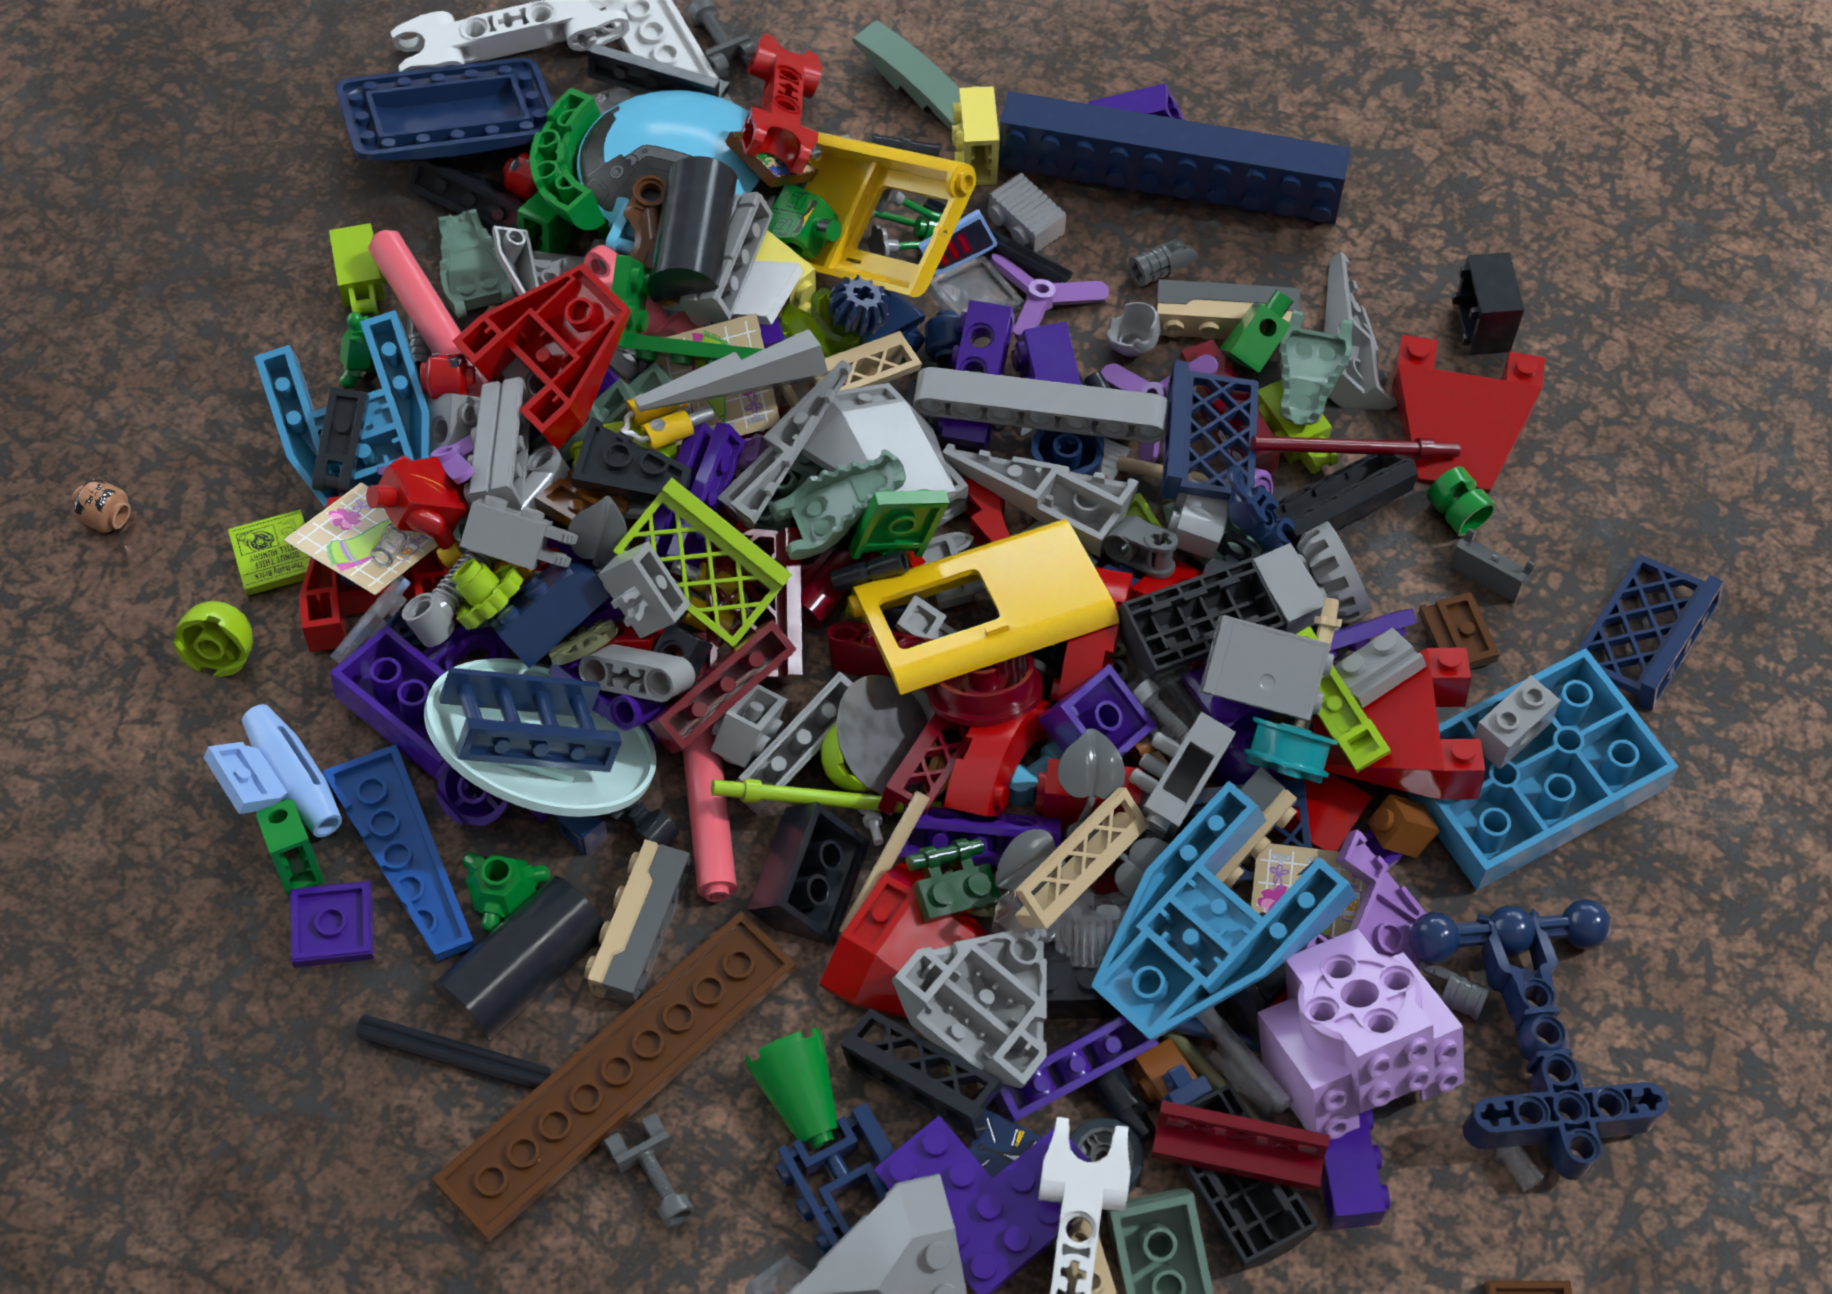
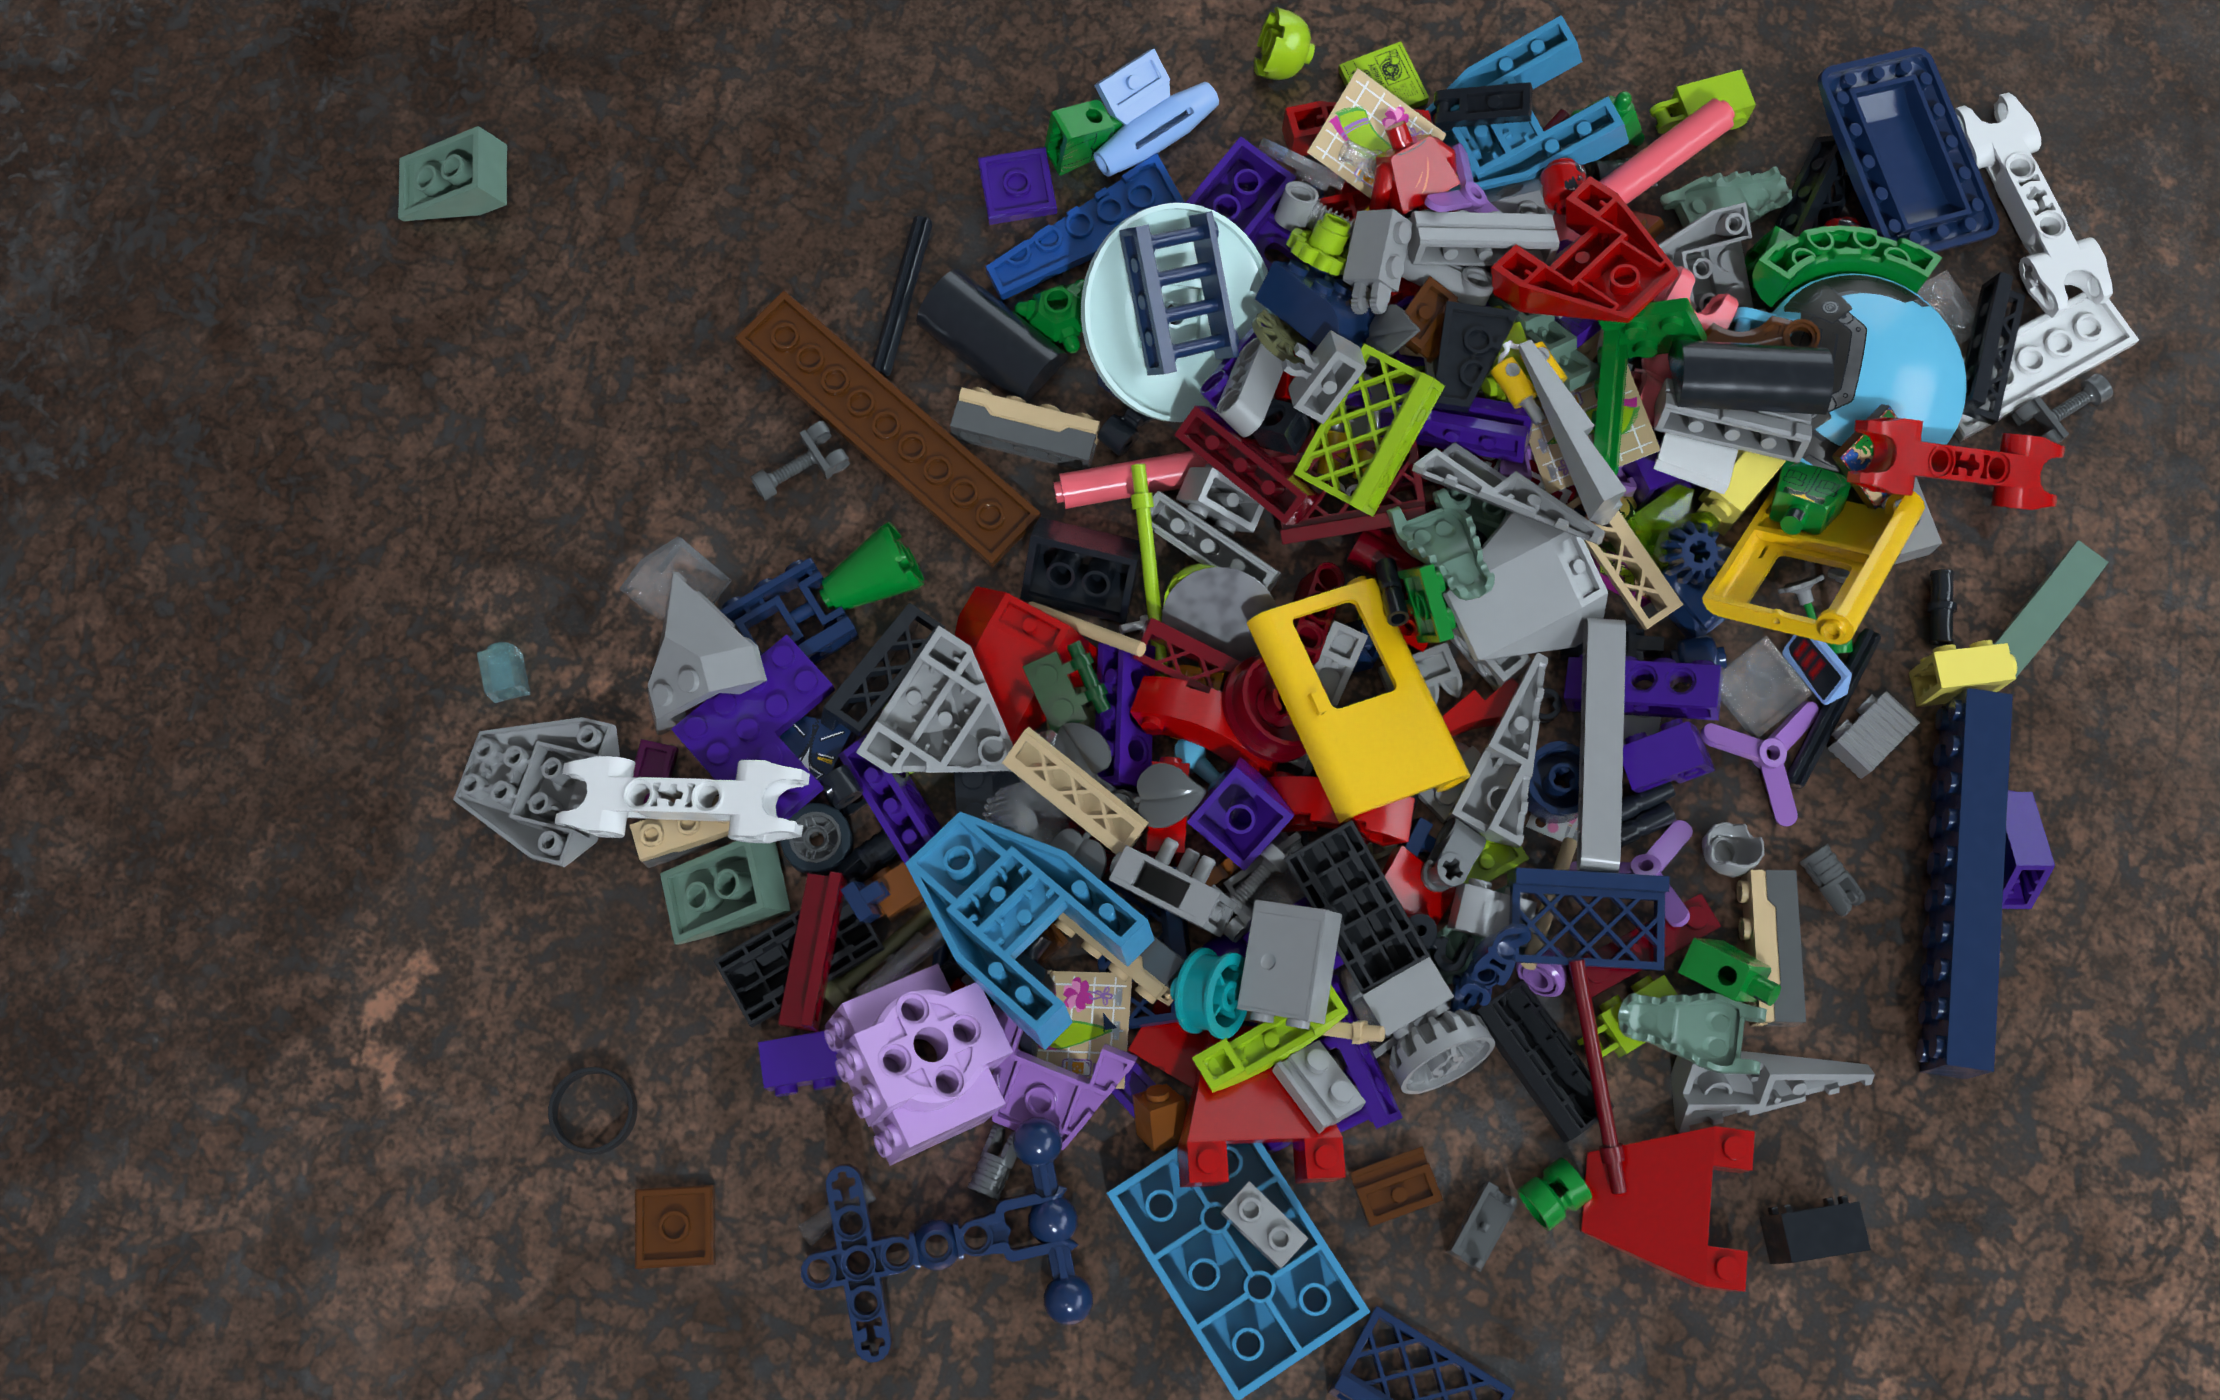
camera: 90 degrees right, 15 degrees up
none -> black leg [820,765,868,818]

